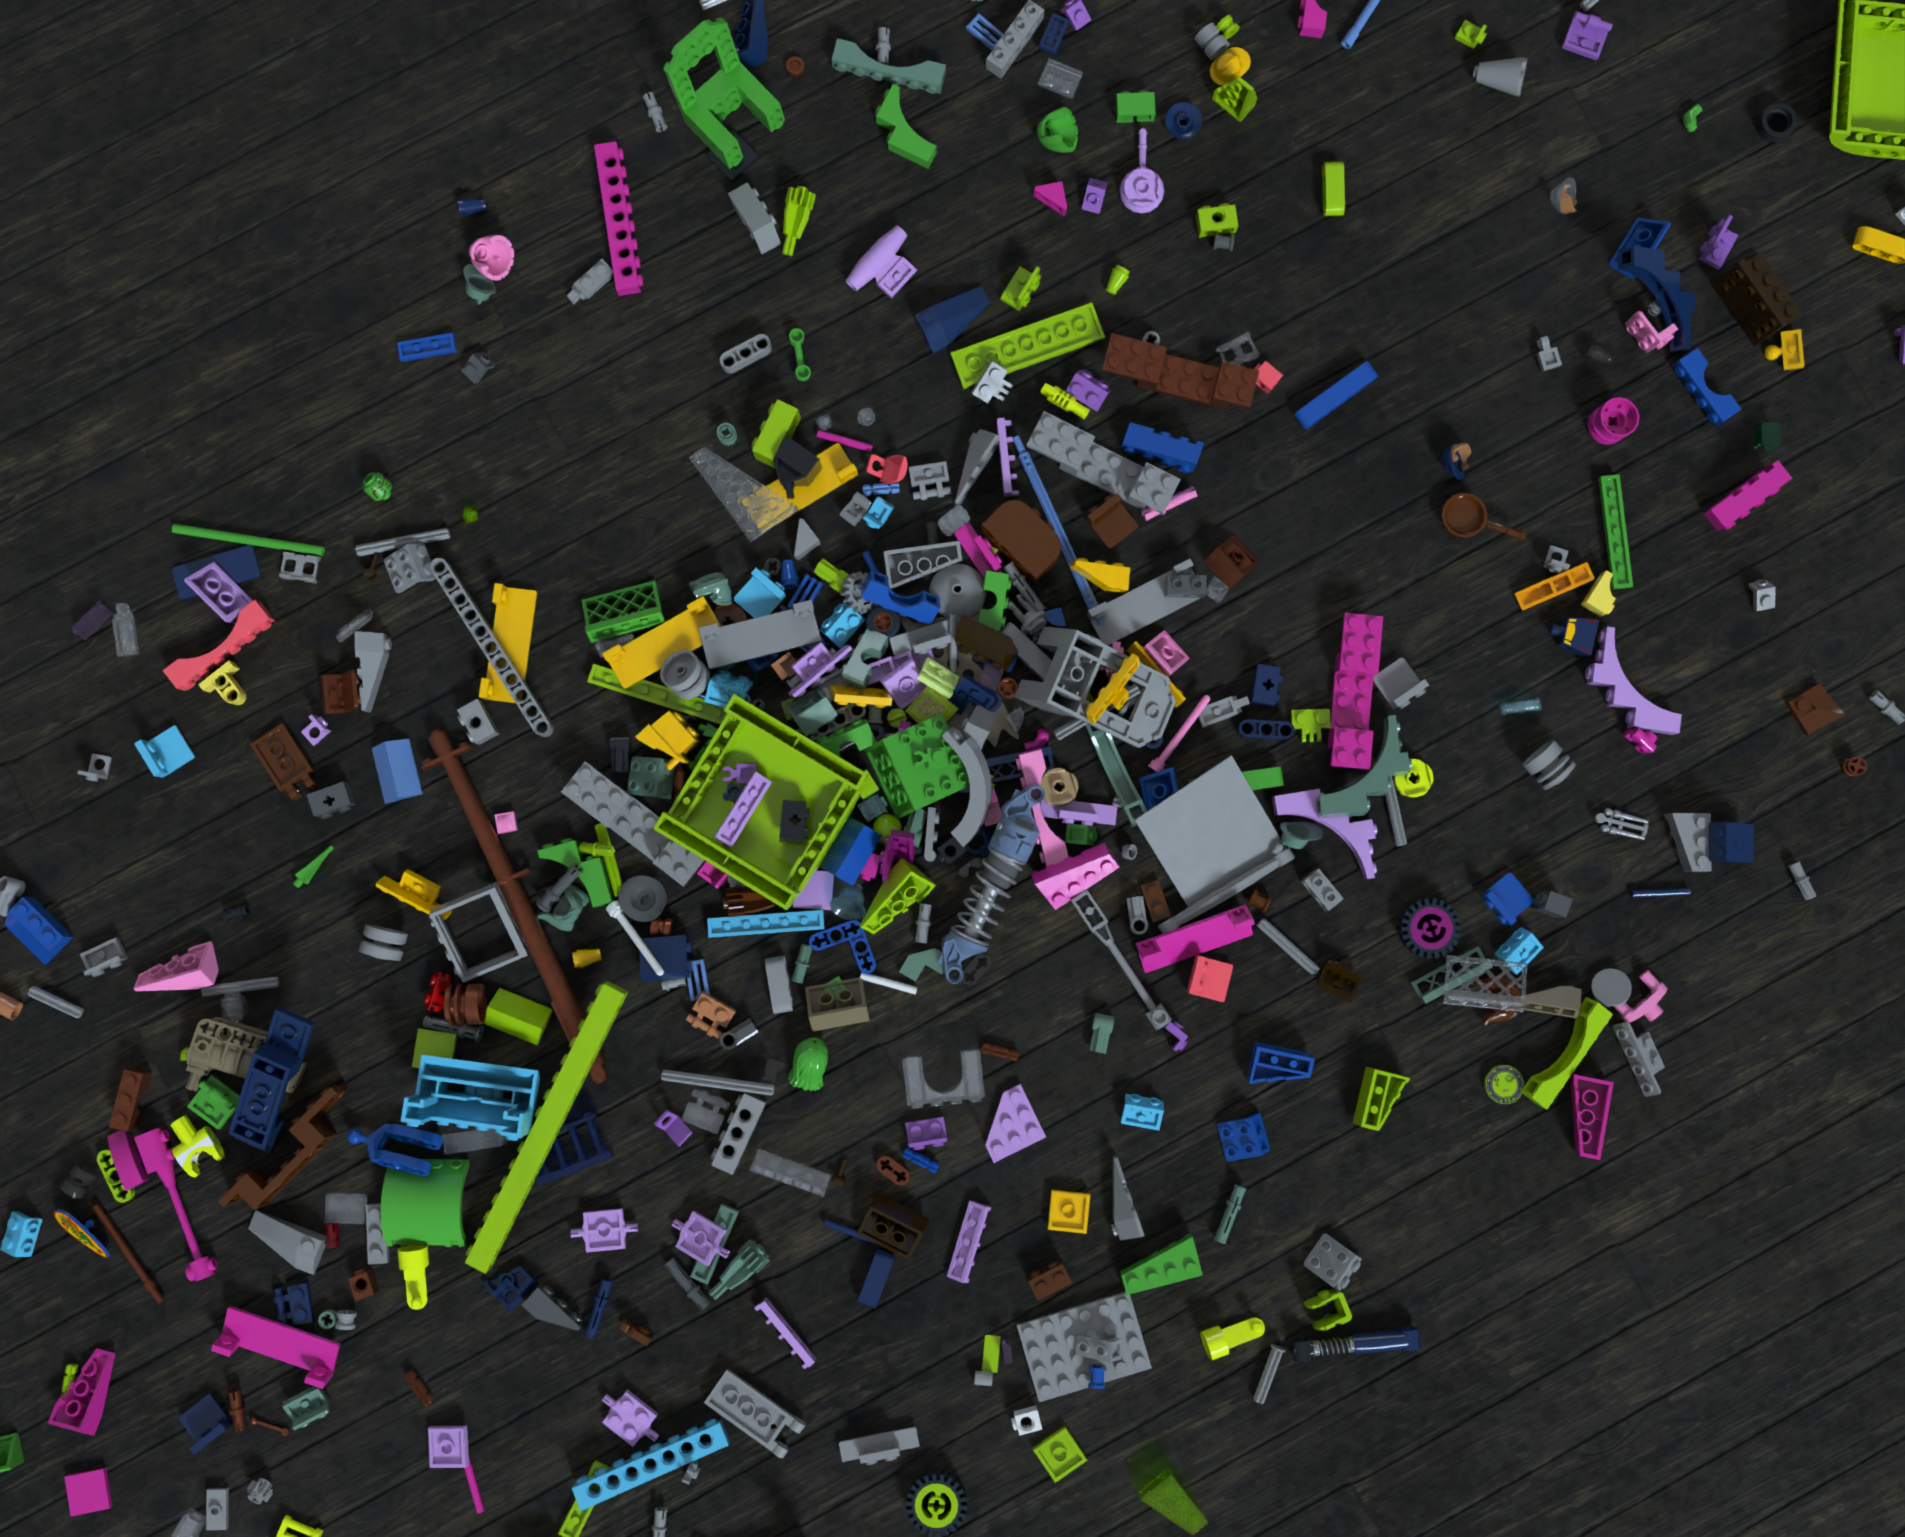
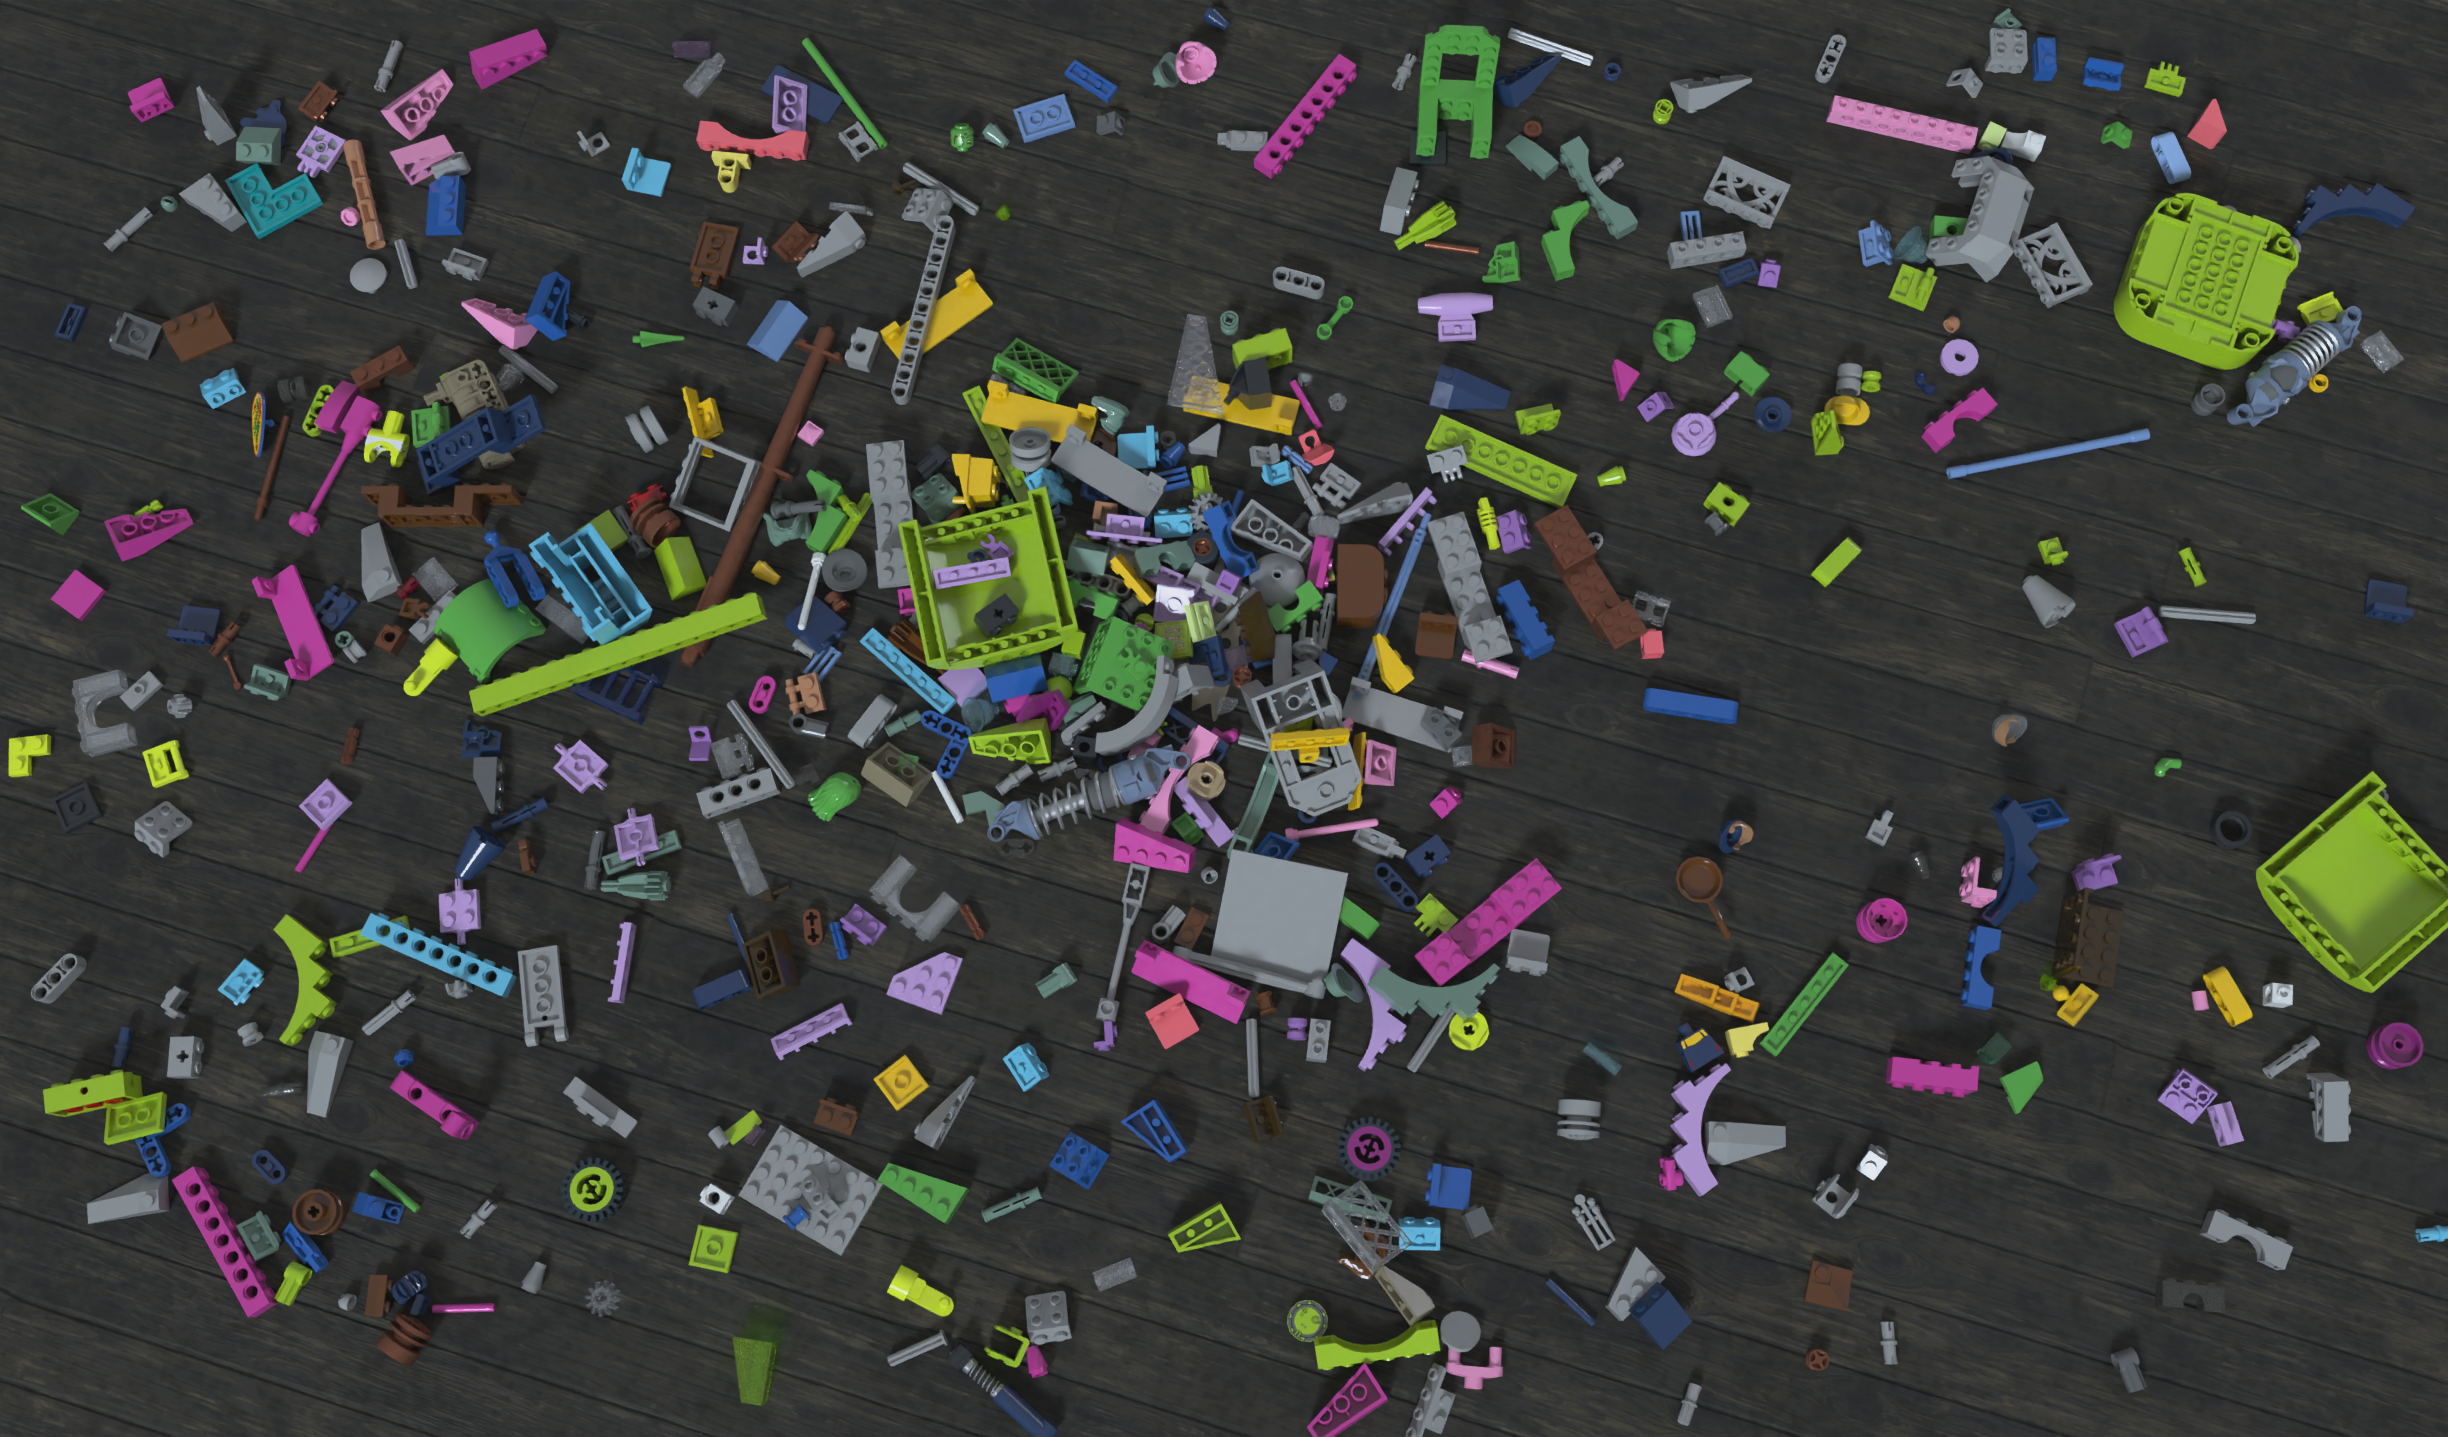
camera: 50 degrees right, 10 degrees down
none -> light grey dish [350,258,388,294]
none -> reddish brown plate [399,598,433,620]
none -> dark blue cone [454,826,506,881]
none -> blue wedge [525,271,570,341]
none -> dark pink plate [749,676,777,714]
none -> sand green cone [982,123,1010,149]
none -> medium blue tile [1013,94,1075,143]
none -> dark pink cone [1026,1345,1048,1378]
none -> light grey pin [1037,756,1077,783]
none -> clear hinge [1092,1258,1137,1292]
none -> medium lavender brick [1215,569,1243,595]
none -> medium lavender wheel [1287,1018,1307,1040]
none -> light grey axle [1291,466,1324,518]
none -> copper bar [1424,240,1479,255]
none -> dark pink bracket [1429,787,1463,819]
none -> bright green slope [1482,241,1521,283]
none -> sand green slope [1506,134,1559,180]
none -> light grey wedge [1704,1122,1786,1165]
none -> light grey piece [1812,1174,1859,1219]
none -> bright green slope [1999,1061,2043,1114]
none -> clear neon green hinge [2039,975,2057,991]
none -> bright pink hinge [2191,991,2209,1011]

